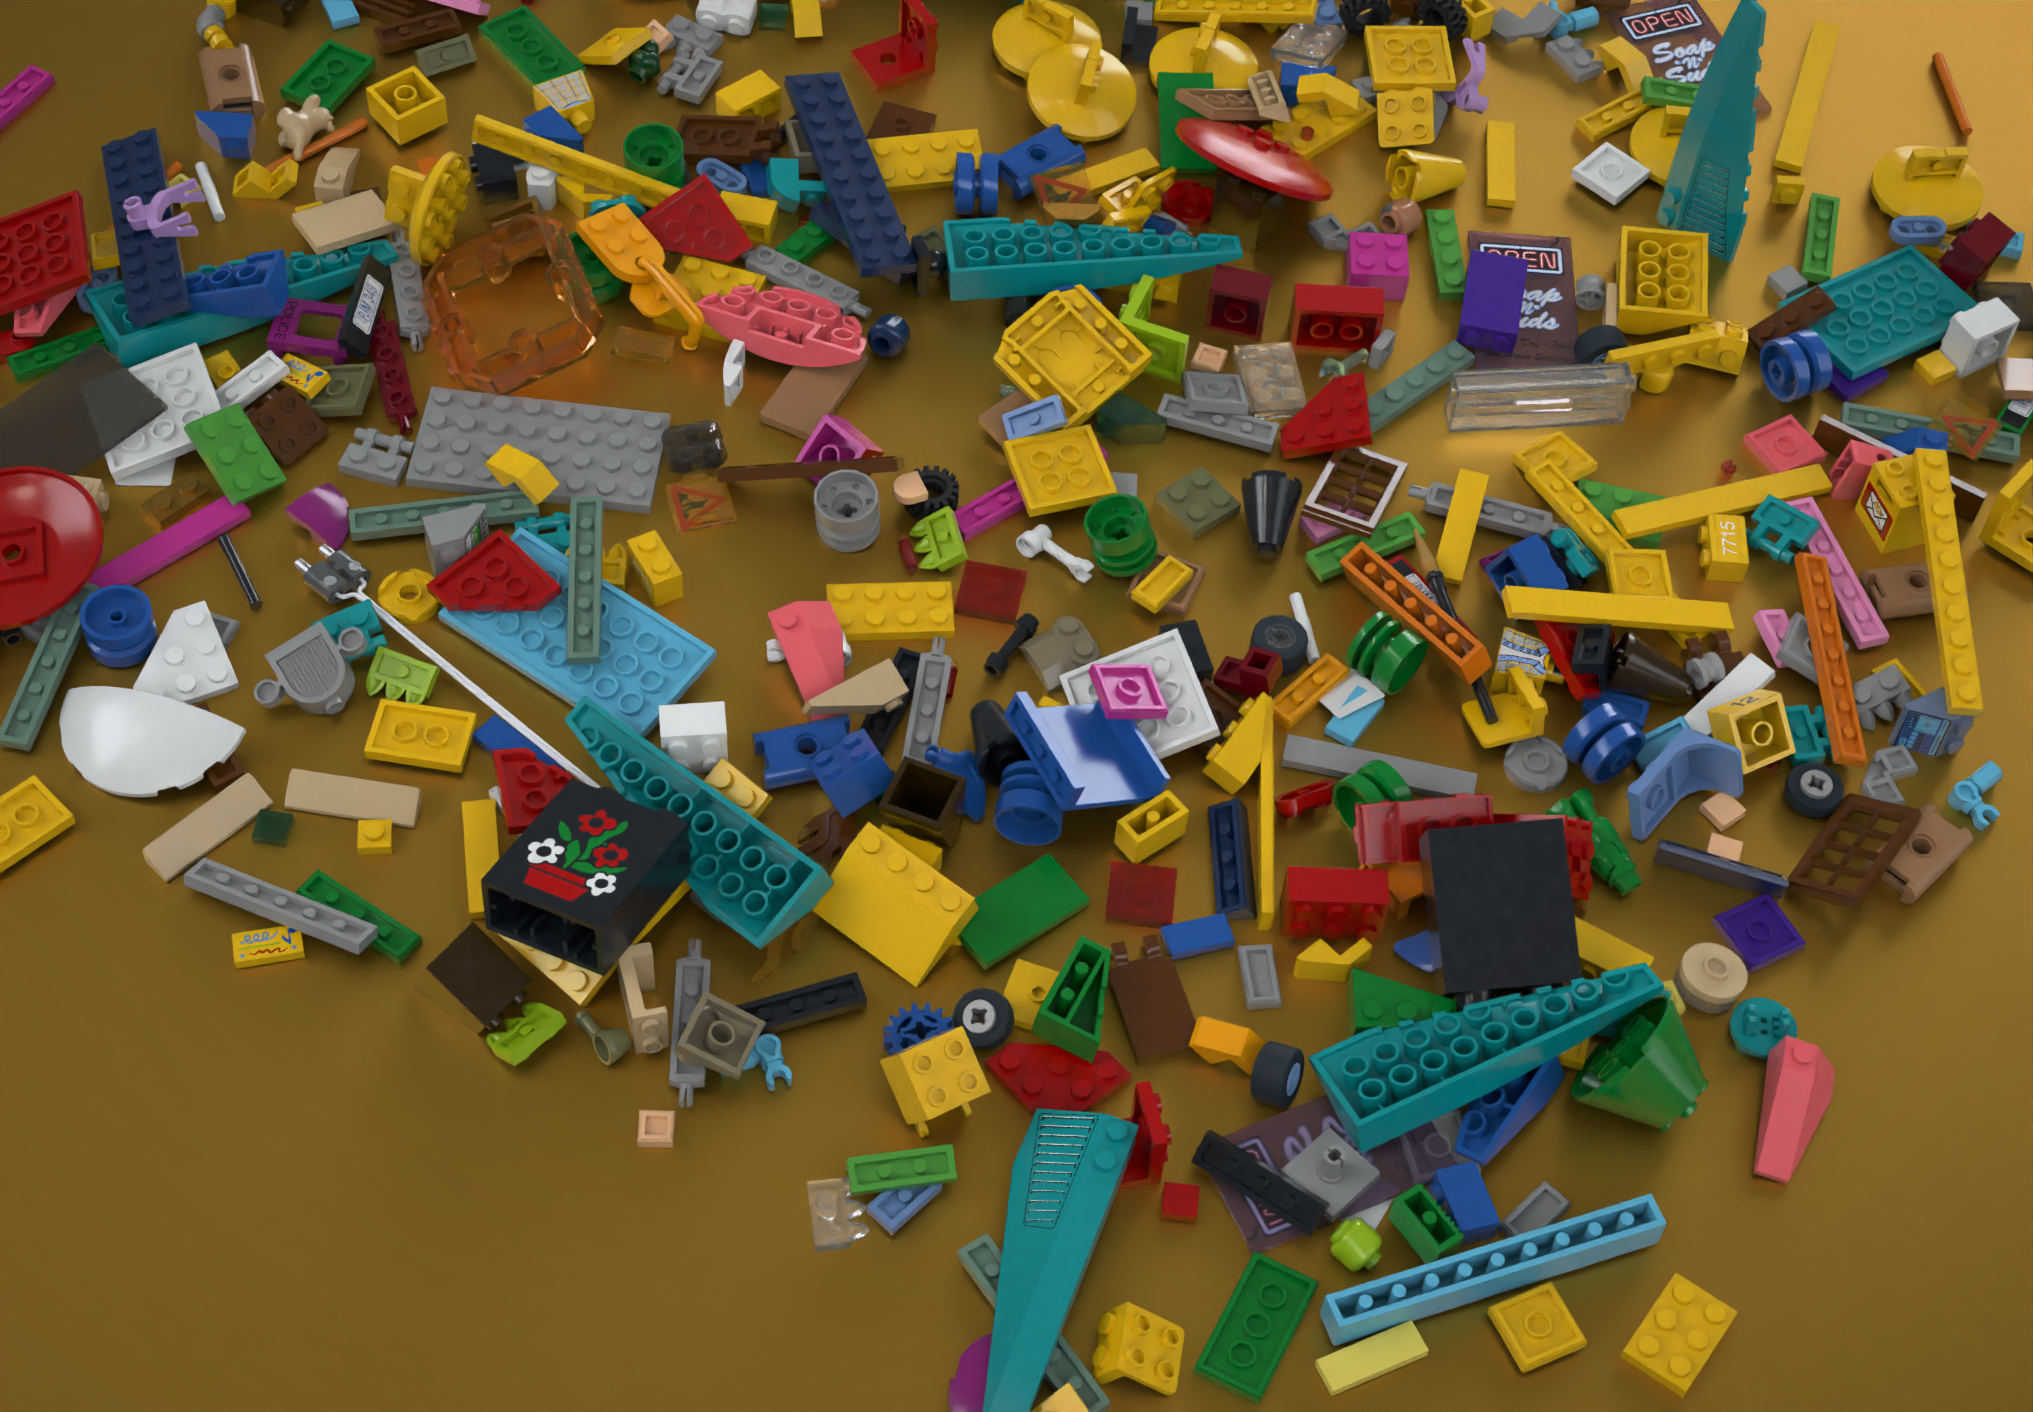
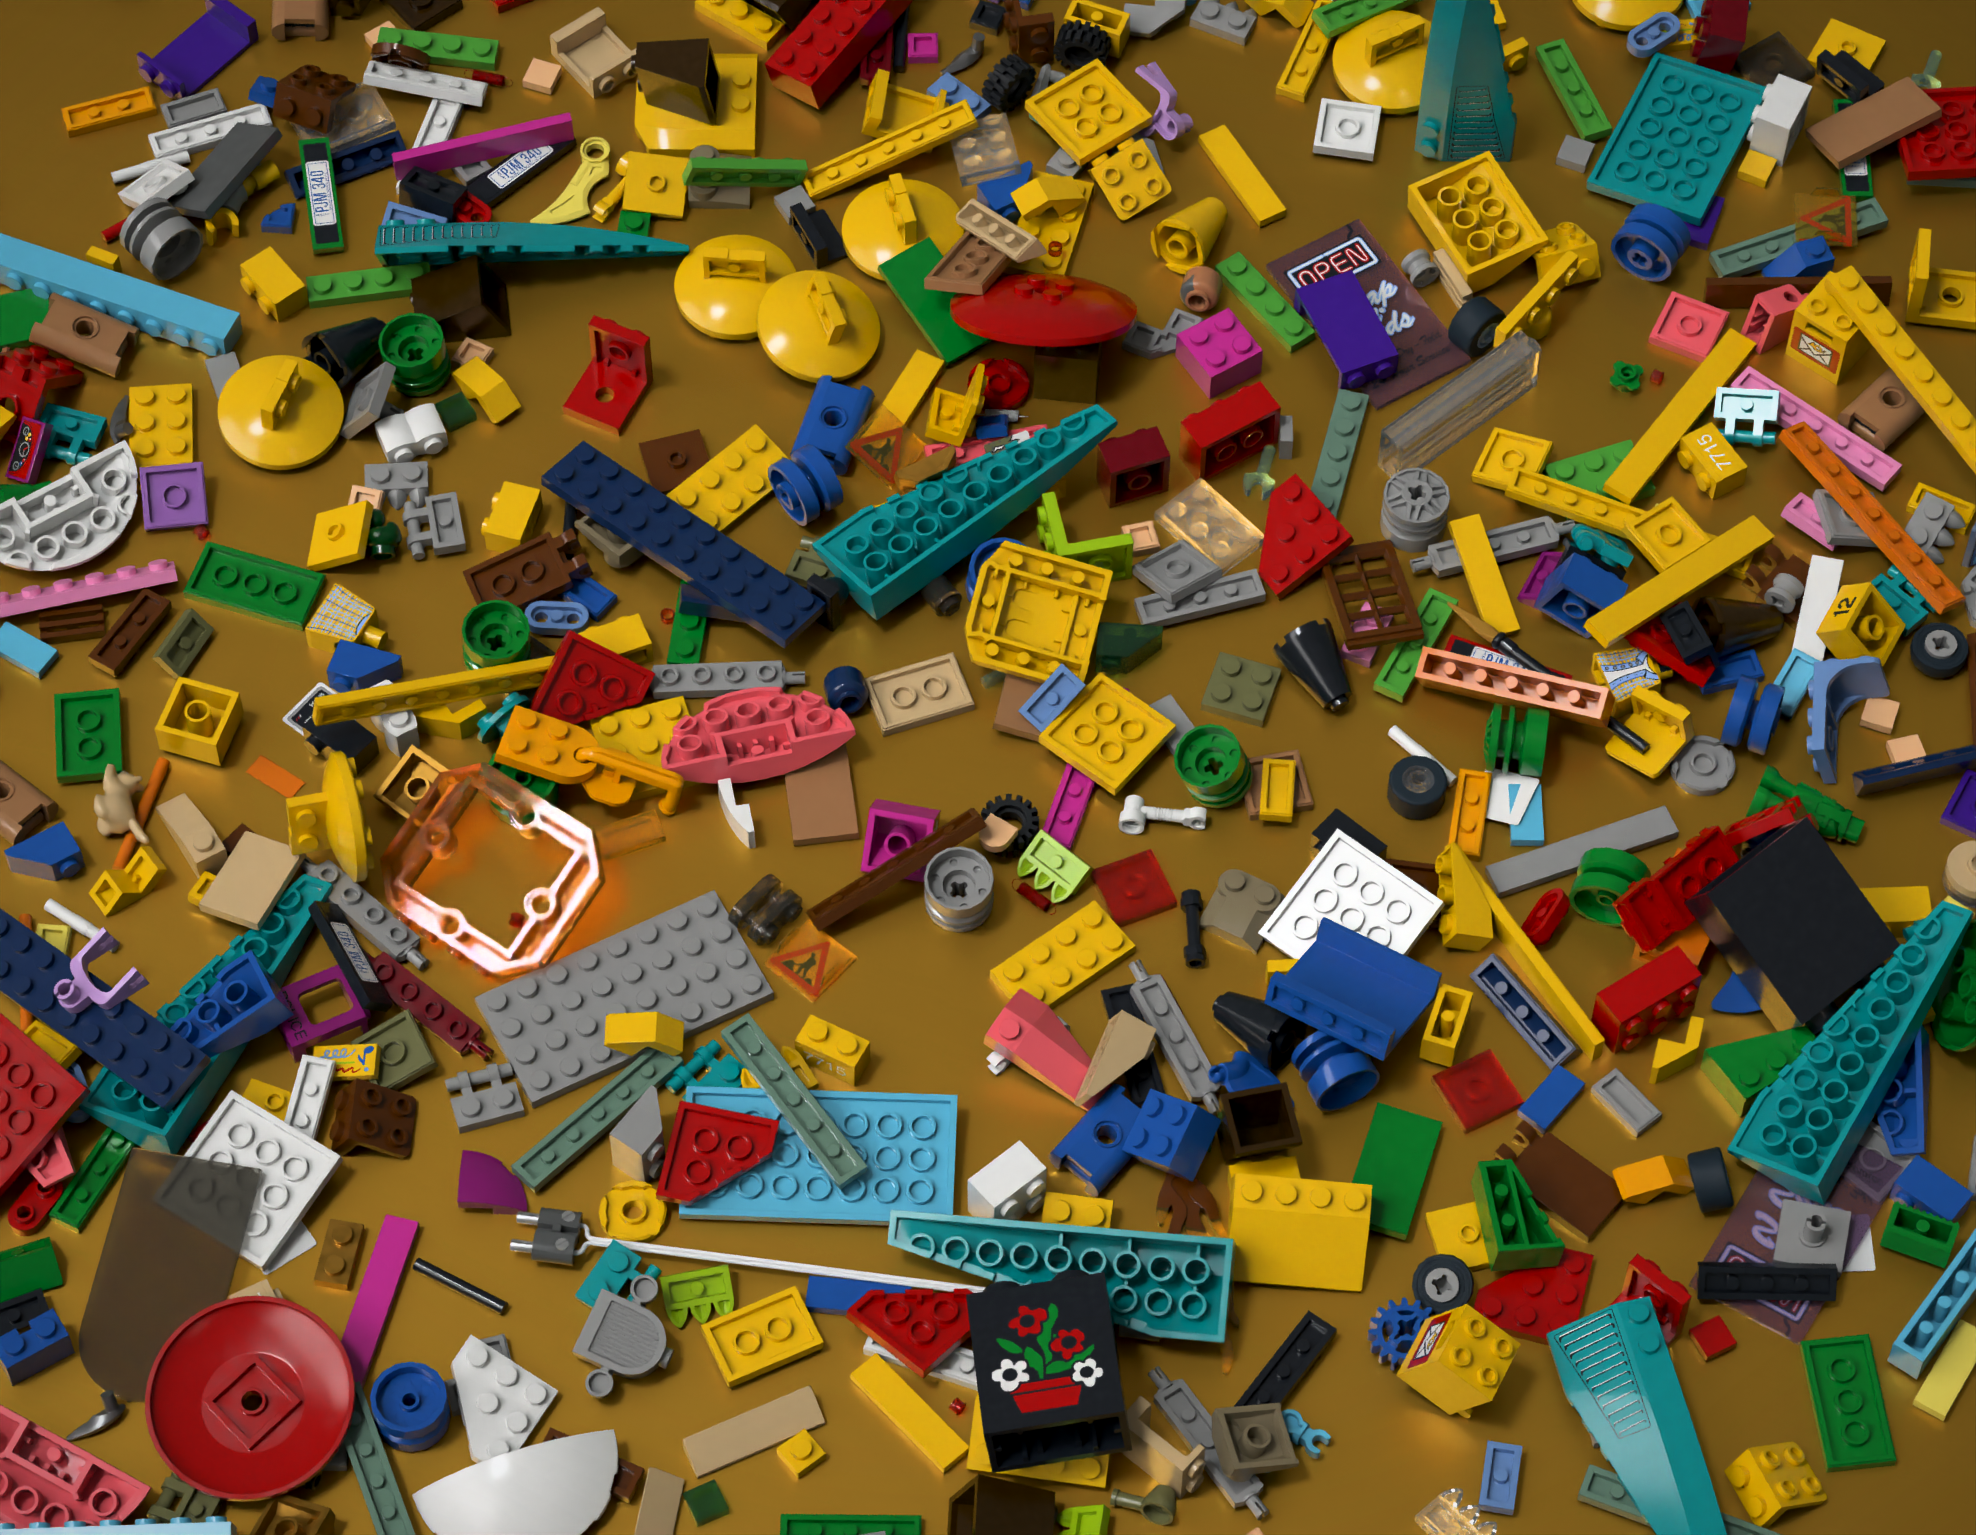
camera: 30 degrees left, 5 degrees up
bright green plate [184,403,287,507] -> none
teal brick [766,158,827,213] -> none
bright green panel [845,1144,958,1196] -> none
dark pink tile [1088,664,1169,719] -> none
yellow tile [1101,205,1152,233] -> none
dark red brick [1212,646,1283,702] -> none
lime head [1329,1218,1383,1272] -> none
reddish brown plate [1746,285,1836,353] -> none
none -> tan tile [864,652,975,737]
none -> light grey wheel [1380,467,1450,553]
none -> green plate [1610,361,1644,392]

